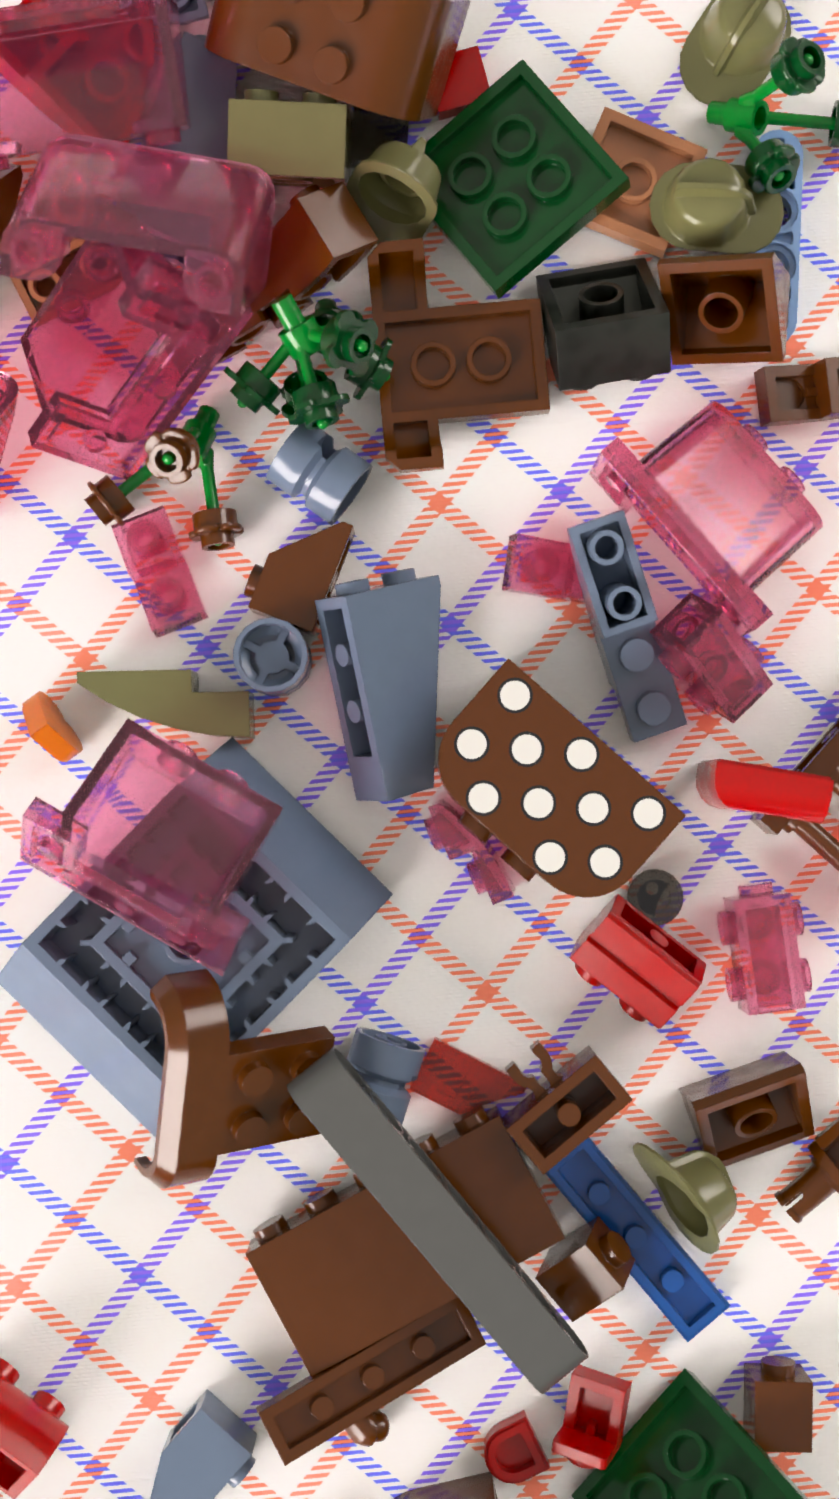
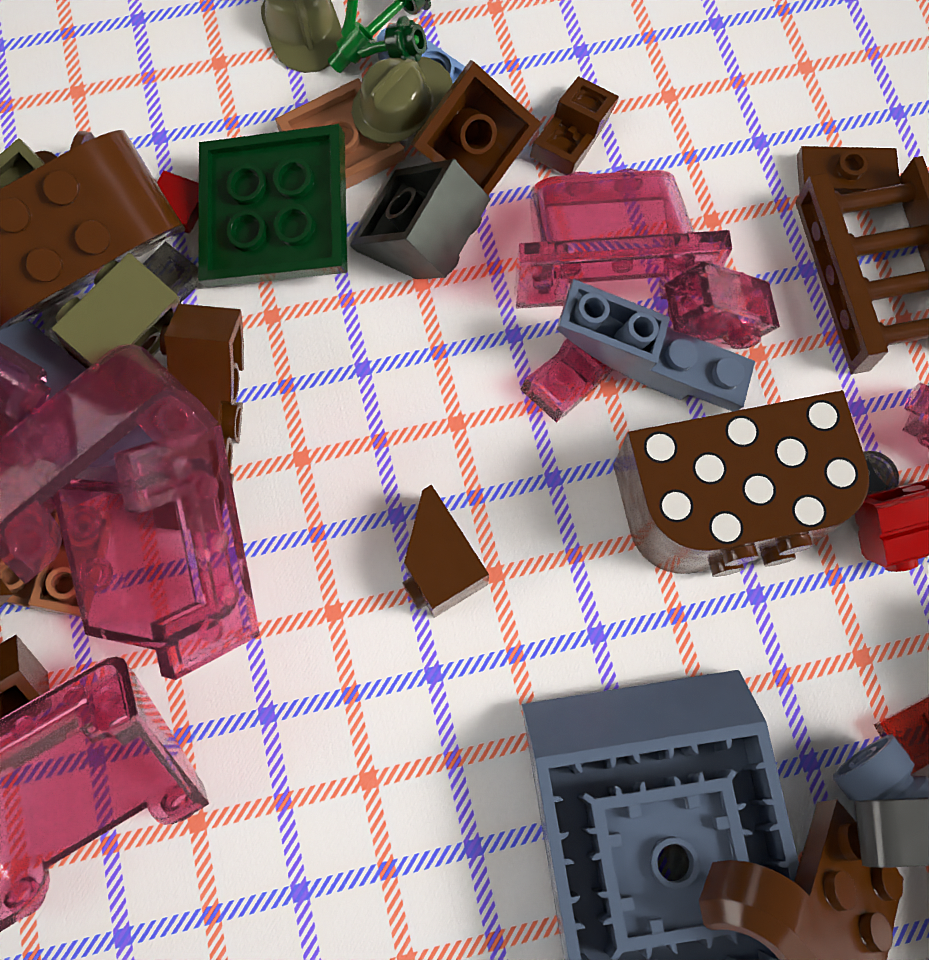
camera: 50 degrees left, 15 degrees down
clear pink windscreen [20,718,283,977] -> none
orange tile [22,691,83,762] -> none
olive slope [77,669,255,739] -> none
reddish brown plant [84,405,244,551] -> none
clear pink slope [111,505,209,638] -> none
dark green plant [223,293,394,430] -> none
sand blue wheel [233,618,313,697] -> none
sand blue wheel [266,423,373,525] -> none
sand blue slope [315,568,441,802] -> none
olive piece [346,137,441,245] -> none
reddish brown piece [367,238,550,473] -> none
clear pink slope [424,799,515,905] -> none
red brick [696,759,834,824] -> none

